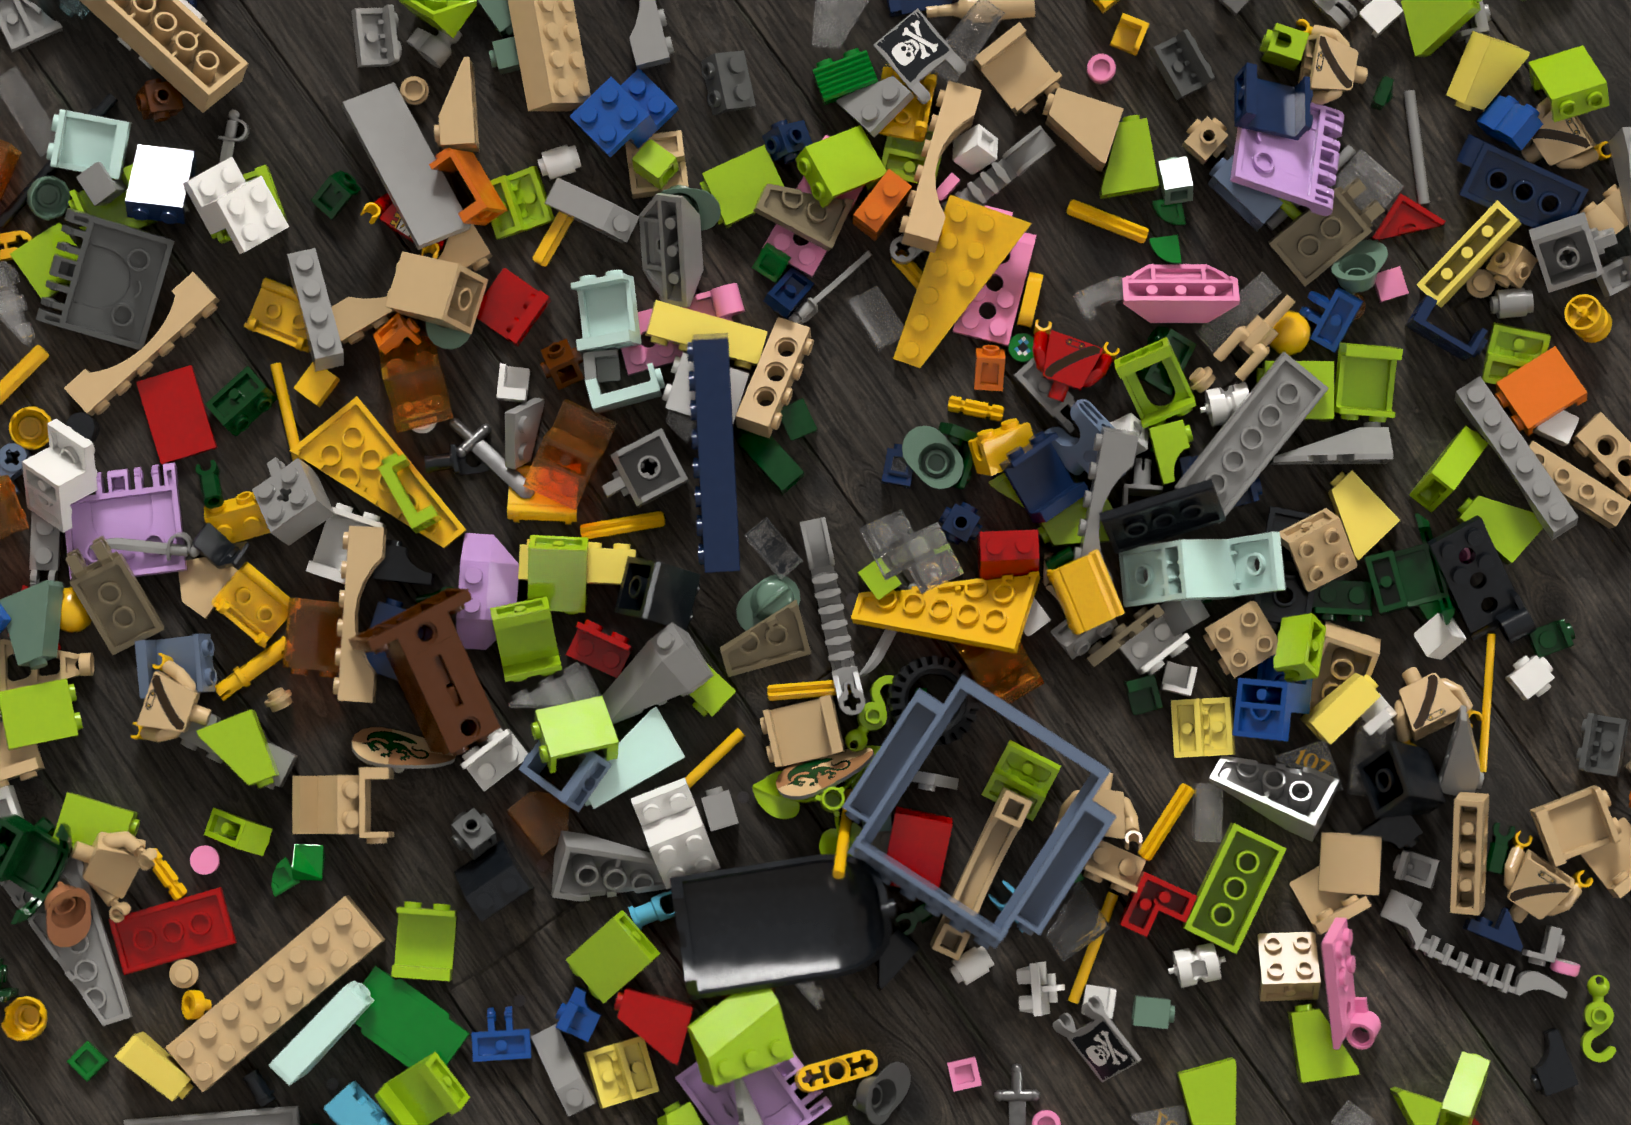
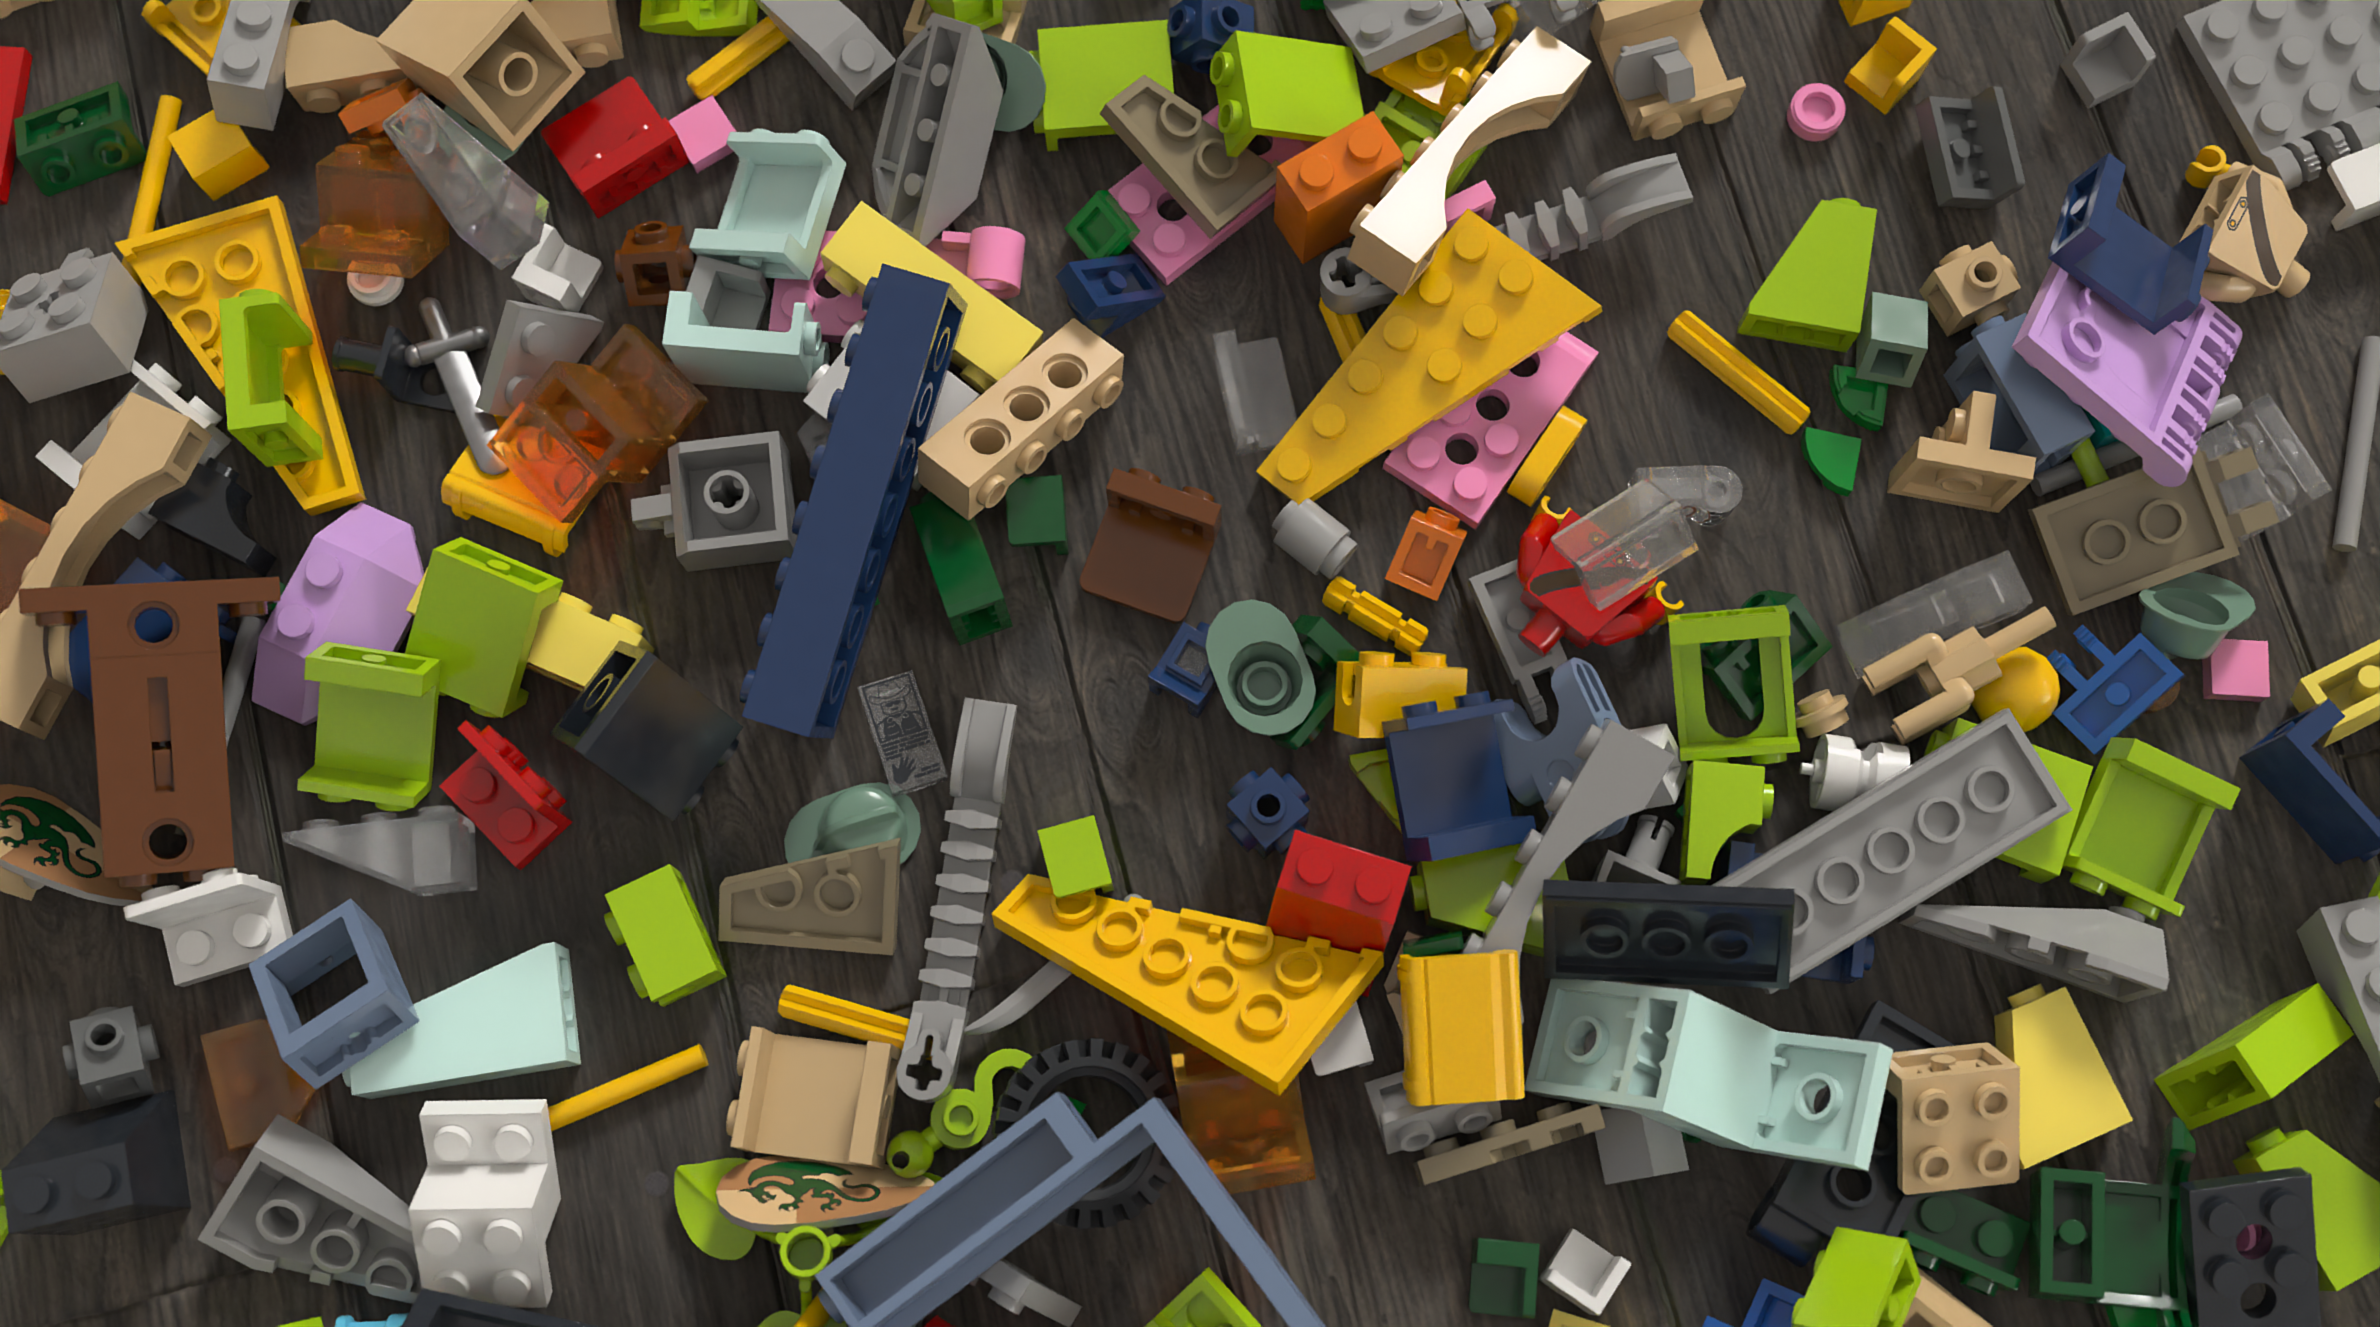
camera: 25 degrees right, 10 degrees down
panel [531,696,619,773] -> none
yellow axle [580,511,665,539] -> none
light grey wedge [602,622,714,724] -> none
light grey brick [701,786,739,831] -> none
light grey sword [788,250,872,324] -> none
clear bracket [859,509,964,594] -> none
white panel [952,124,998,174] -> none
green tile [1008,333,1034,363] -> none
tan slope [1043,87,1124,172] -> none
white bracket [1119,616,1190,675] -> none
bright pink wedge [1122,264,1240,323] -> none
tan bracket [1203,601,1278,678] -> none
lime brick [1259,23,1310,71] -> none
dark green tile [1370,76,1394,111] -> none
red tile [1371,193,1446,241] -> none
none -> clear slope [382,92,550,270]
none -> bright pink tile [669,95,736,173]
none -> reddish brown bracket [1080,468,1222,624]
none -> light grey brick [1272,498,1358,580]
none -> clear panel [1551,479,1699,611]
none -> light grey piece [1613,36,1696,104]
none -> tan bracket [1887,391,2036,513]

